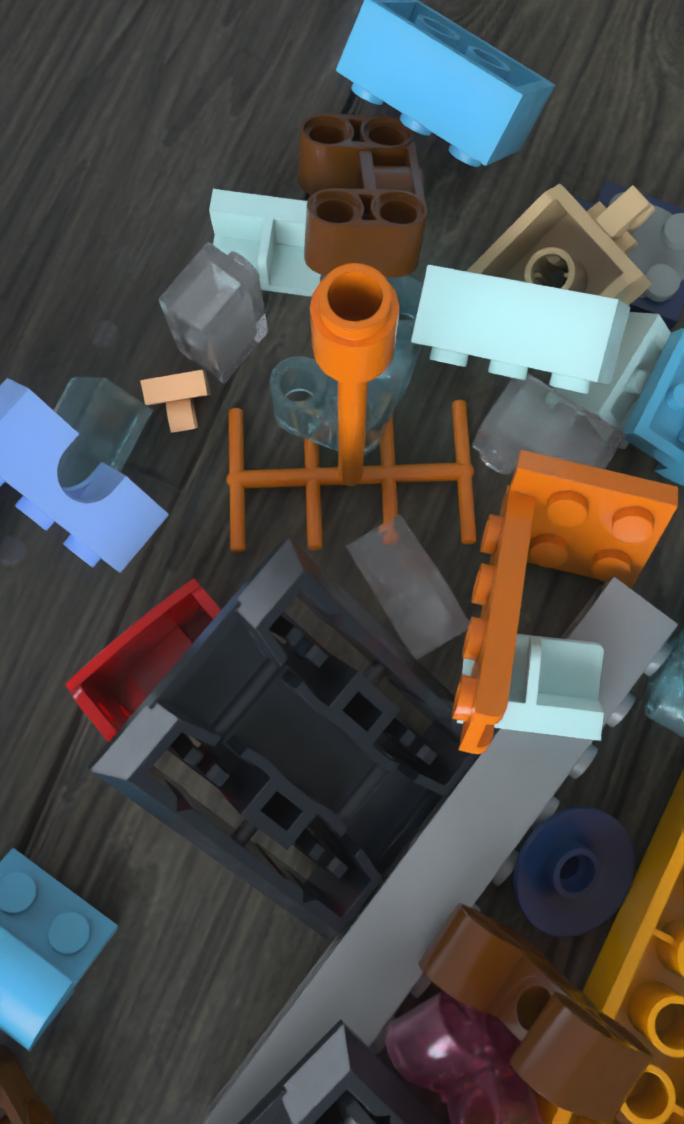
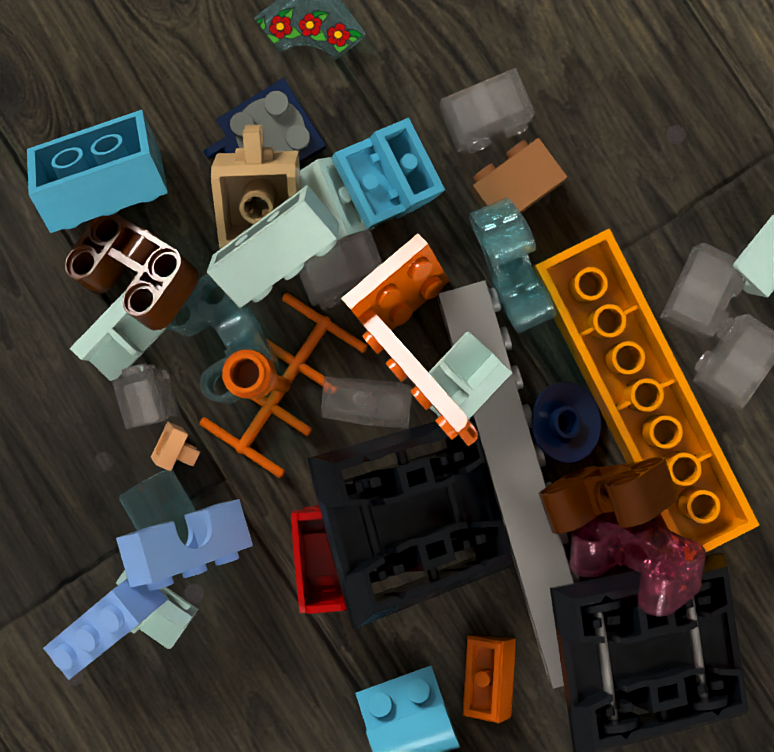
camera: 55 degrees left, 10 degrees up
none -> orange slope [463,635,516,723]

